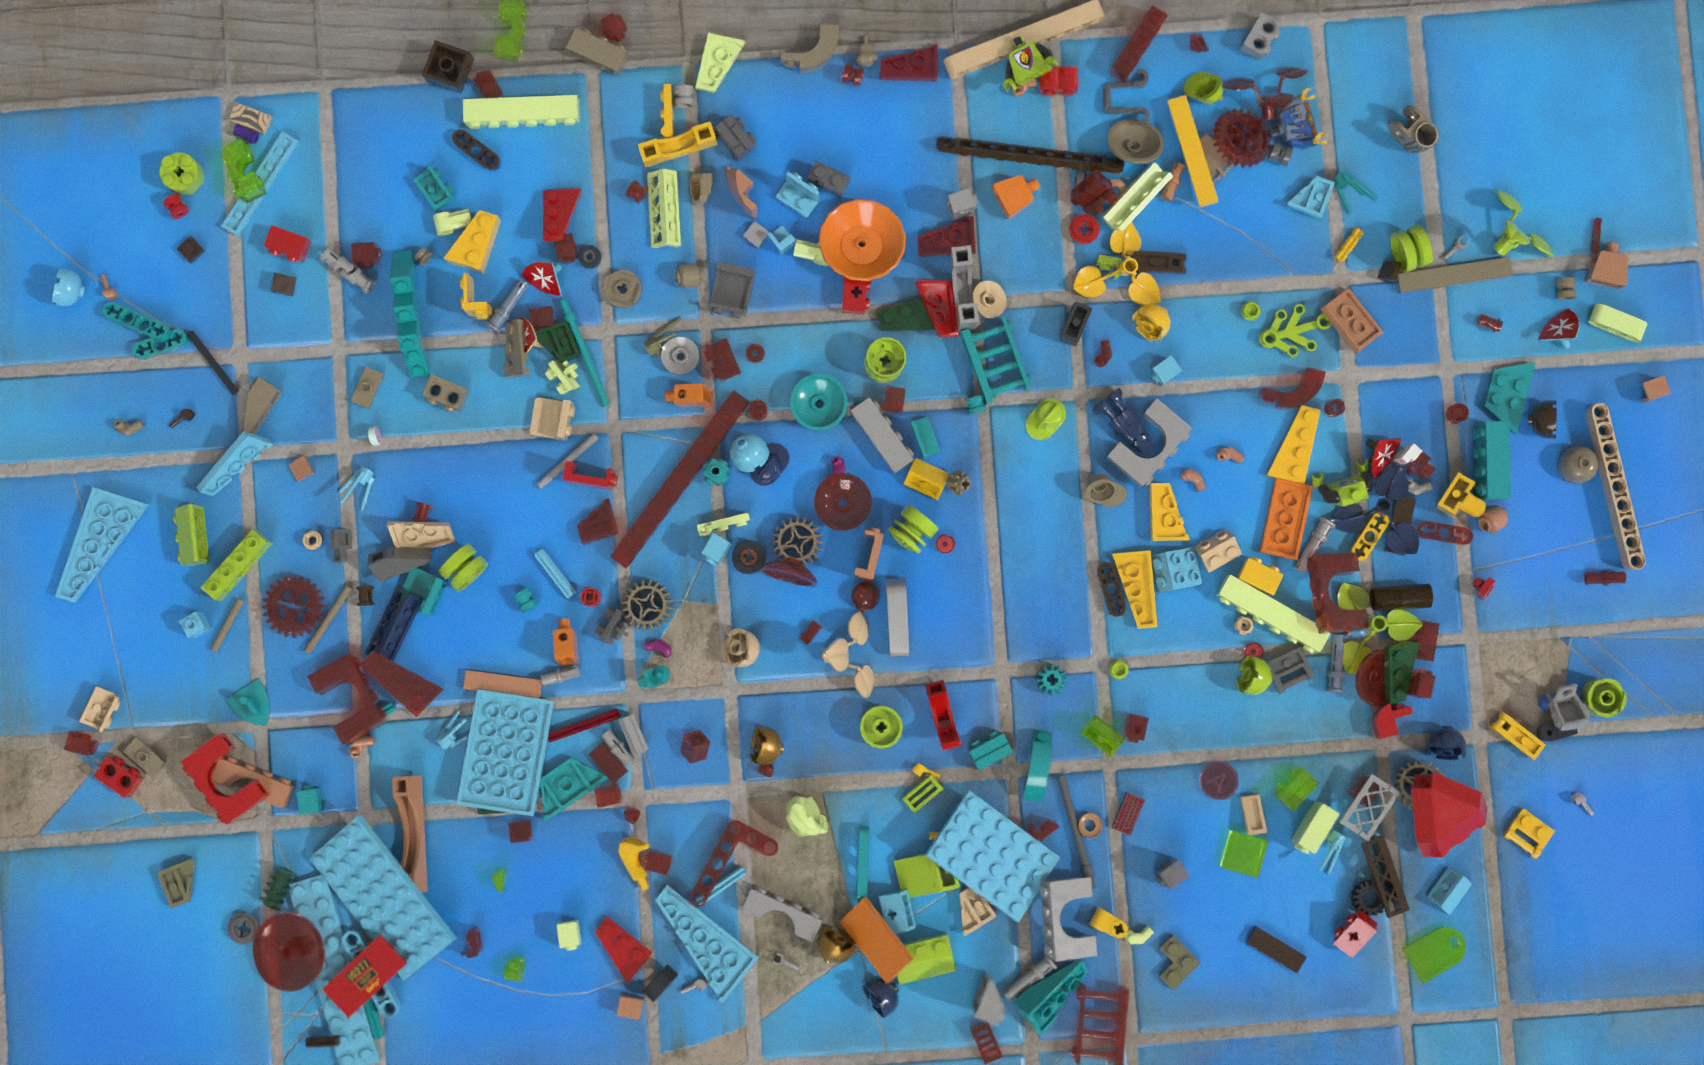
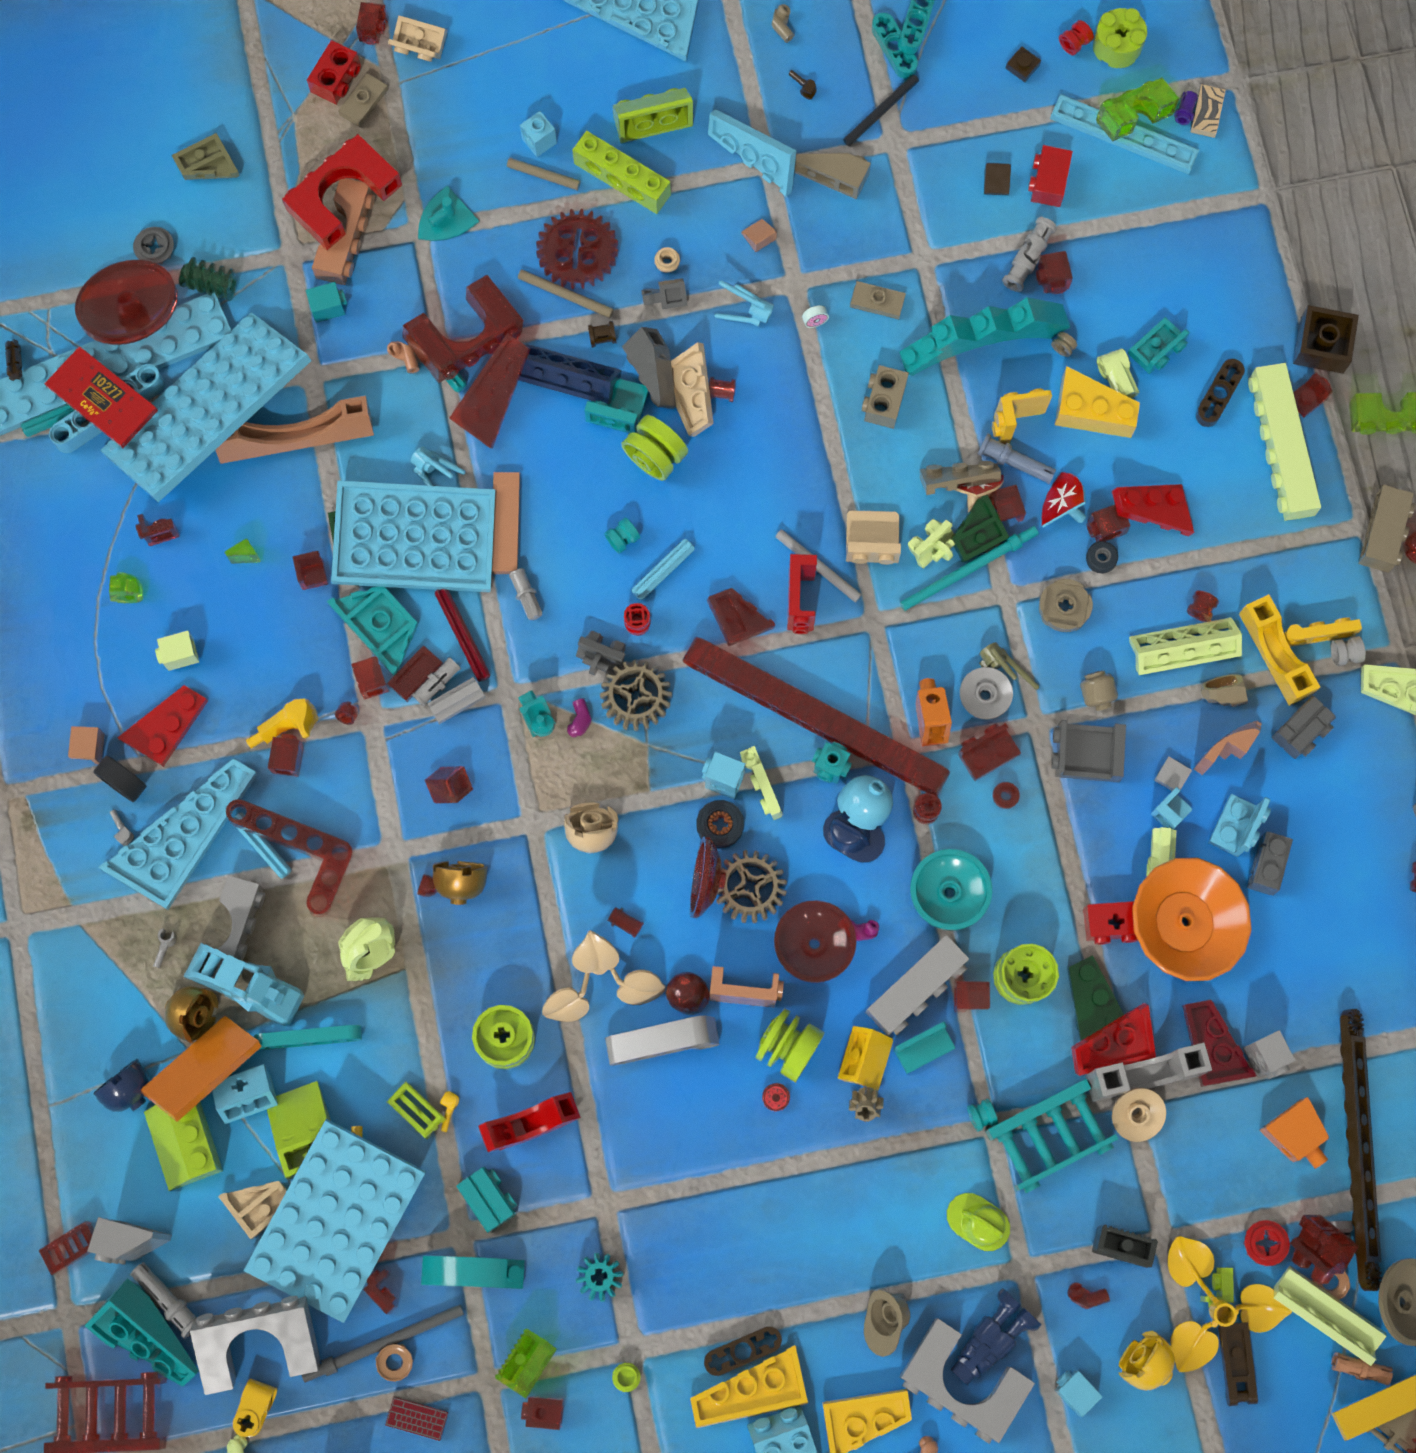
camera: 85 degrees right, 10 degrees down
orange torso [553,619,579,666] -> none
none -> medium azure animal [183,943,304,1026]

